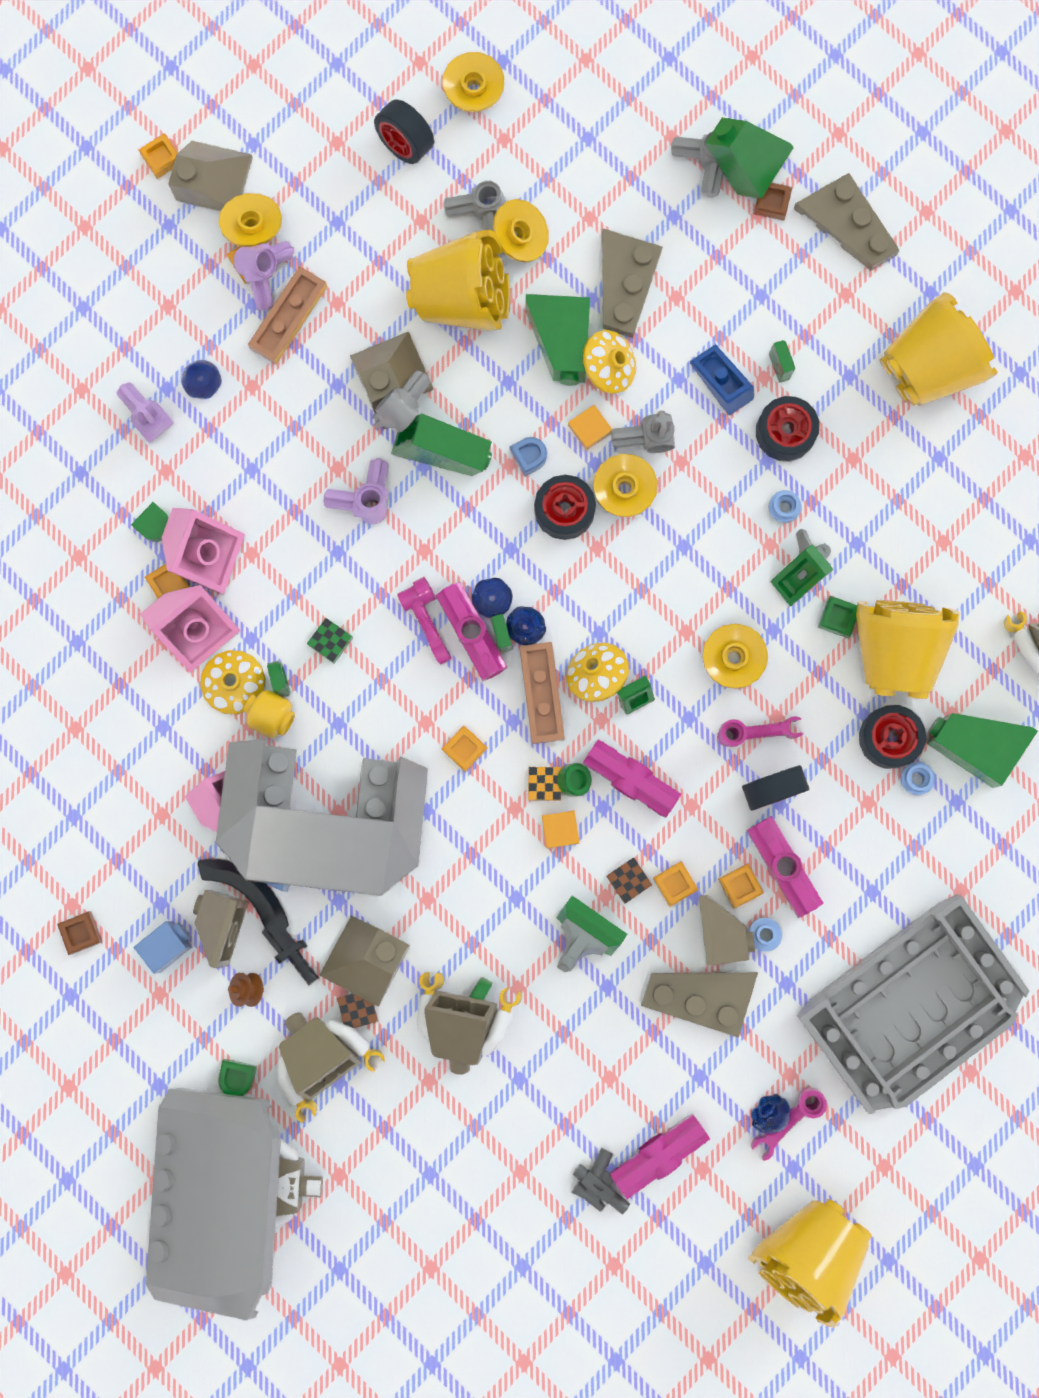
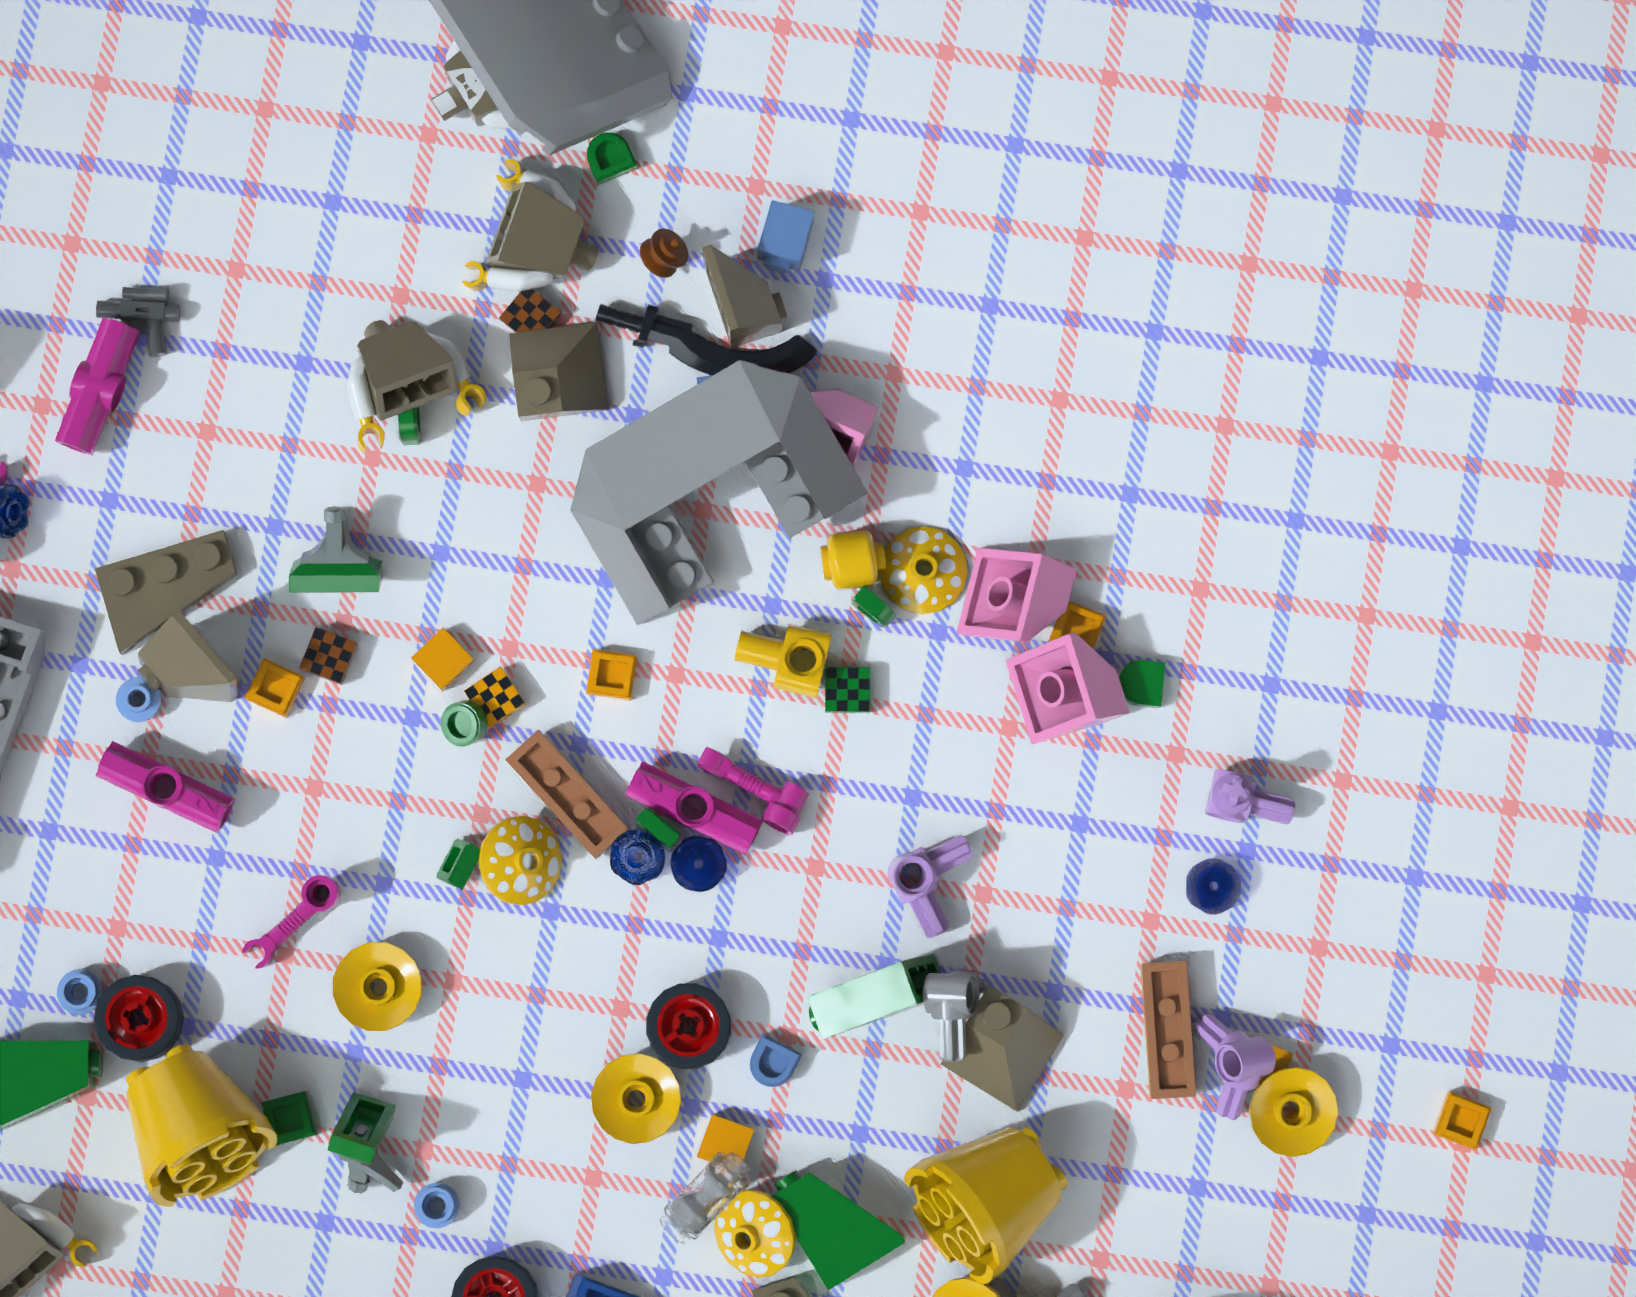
camera: 140 degrees right, 0 degrees up
dark orange tile [57,911,102,955] -> none
dark tan slope [168,140,253,211] -> none
dark pink piece [583,739,682,818] -> none
light grey axle [611,410,675,453] -> none
light orange tile [718,863,764,909] -> none
black wheel [742,765,810,811] -> none
none -> clear piece [659,1152,751,1245]
none -> yellow piece [734,624,832,698]

